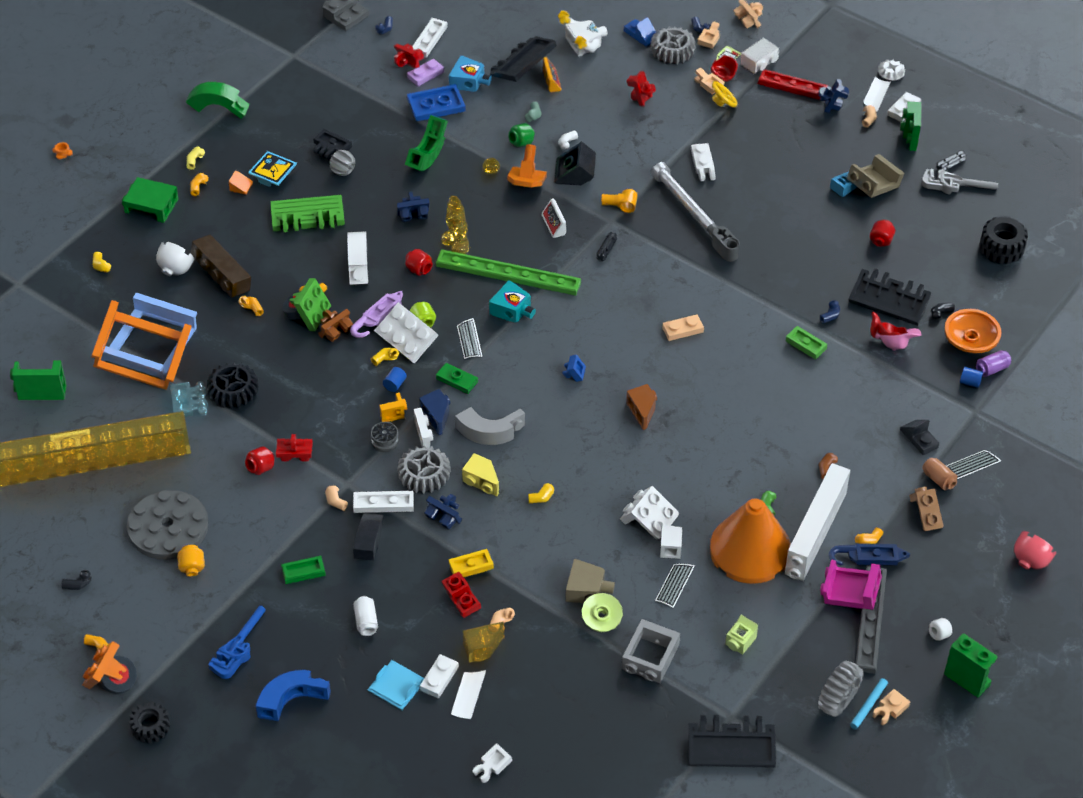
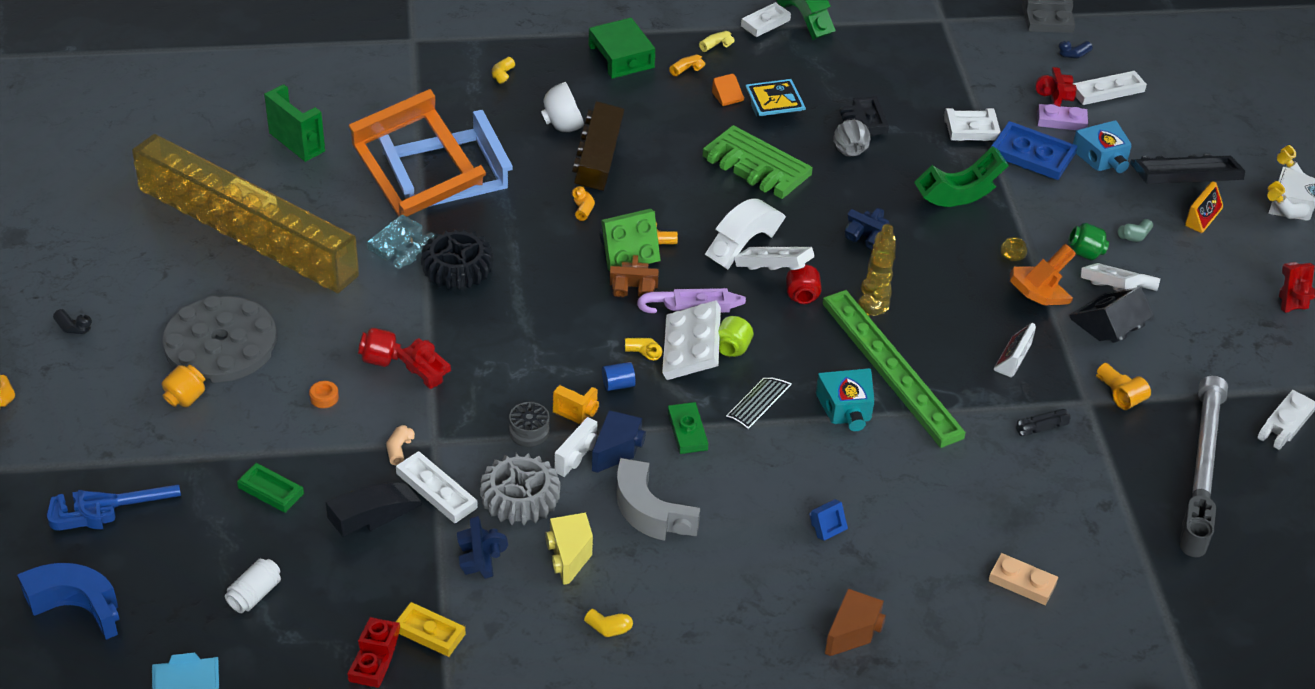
camera: 45 degrees right, 5 degrees down
none -> orange tile [309,381,339,408]
none -> white plate [734,247,815,270]
none -> white plate [741,2,791,37]
none -> white plate [944,108,1001,141]
none -> white plate [1081,263,1141,291]

